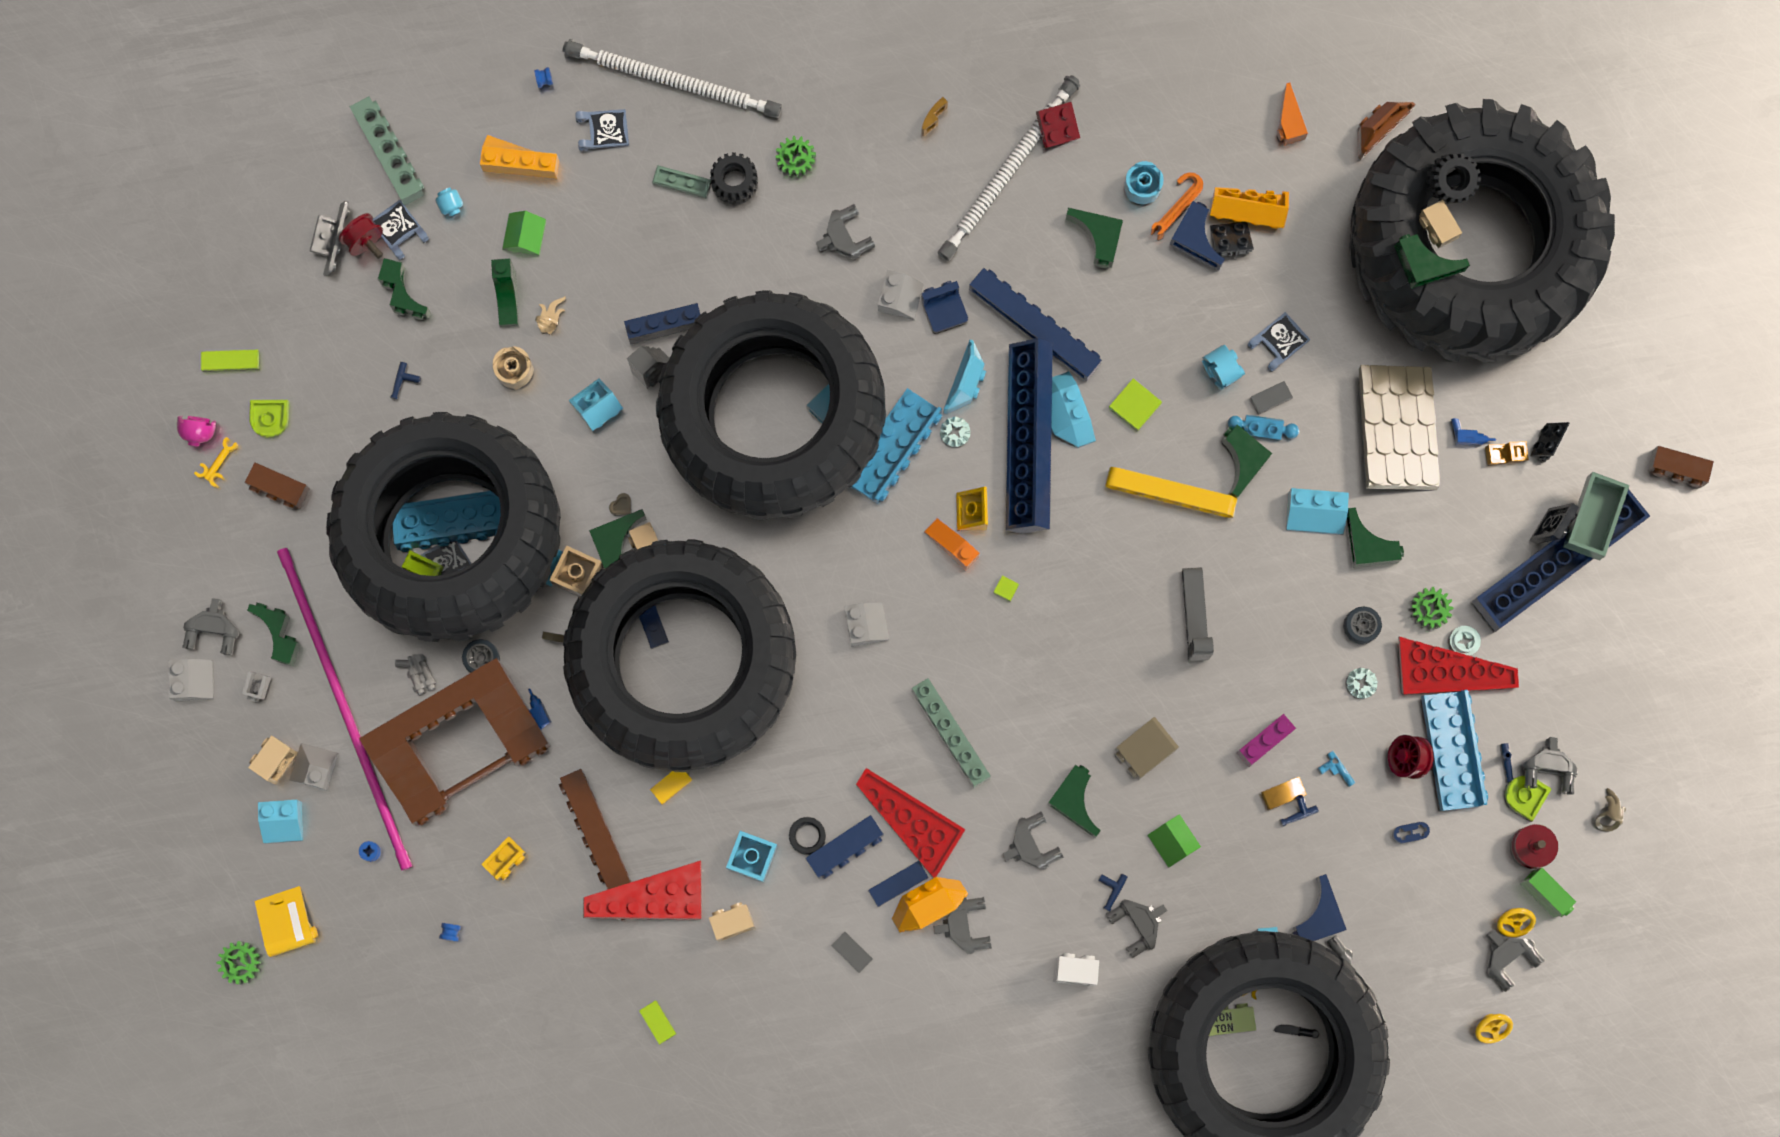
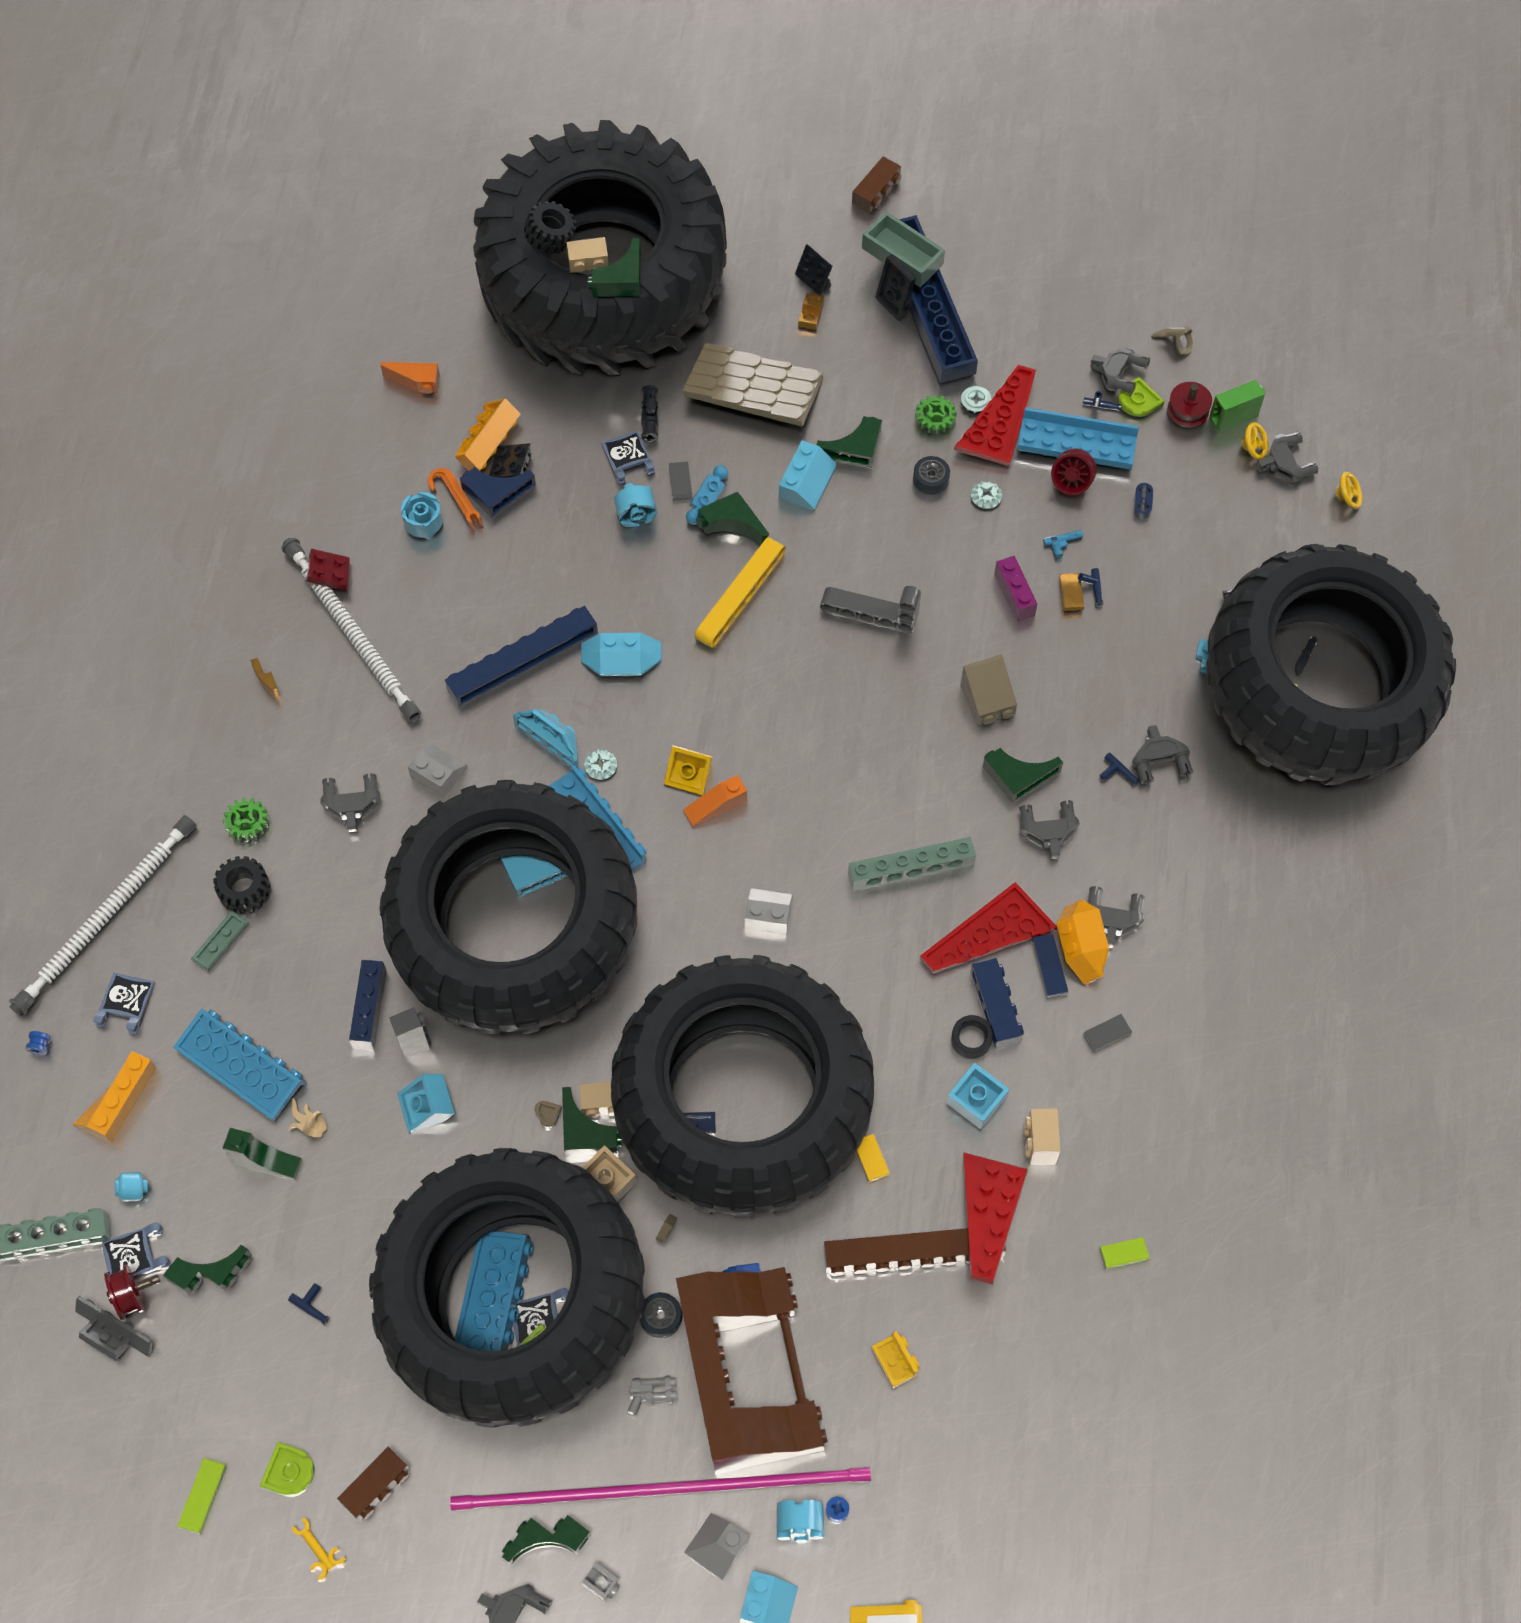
camera: 70 degrees left, 15 degrees down
dark pink cylinder [177,416,216,446] -> none
tan brick [248,735,298,785] -> none
blue wheel [439,923,461,942] -> none
tan brick [493,346,534,389] -> none
bright green slope [502,211,546,256] -> none
dark blue bracket [921,281,968,333] -> none
lime tile [993,575,1019,601] -> none
dark blue brick [1006,338,1053,534] -> none
white brick [1054,953,1099,986] -> none
dark green arch [1065,207,1123,268] -> none
lime tile [1109,378,1162,431] -> none
bright green slope [1147,814,1201,868] -> none
dark blue arch [1292,874,1347,941] -> none
dark orange wedge [1358,102,1416,160] -> none
blue piece [1451,418,1496,445] -> none
none -> dark azure bracket [173,1008,306,1121]
none -> black piece [641,385,658,443]
none -> medium azure brick [777,1500,824,1543]

